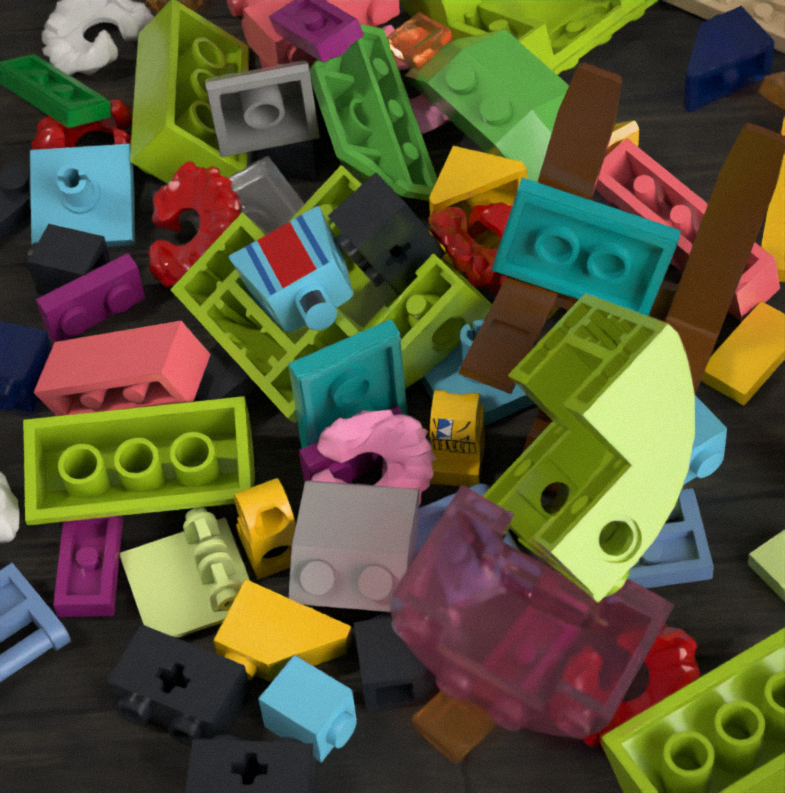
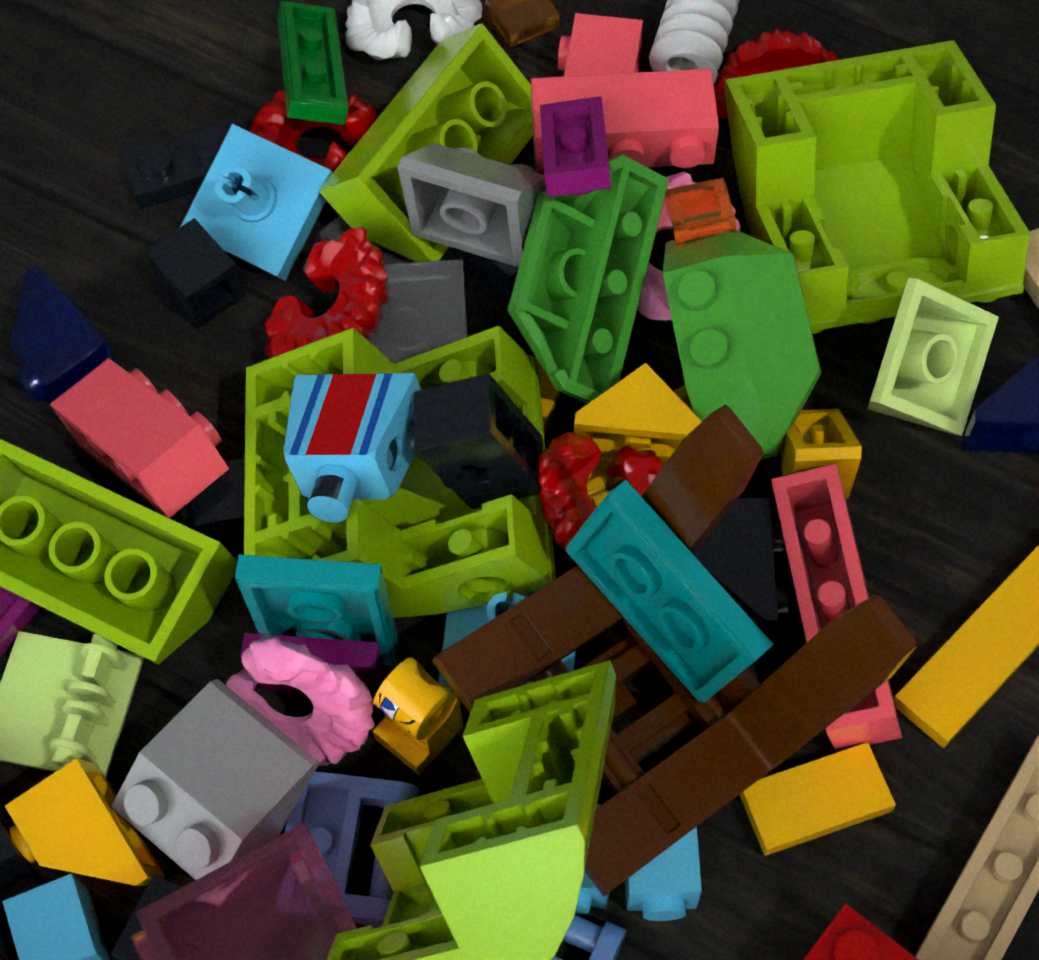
camera: 30 degrees right, 10 degrees up
magenta plate [36,253,145,343] -> none
yellow leg [233,478,296,580] -> none
none -> yellowish green slope [867,278,999,436]

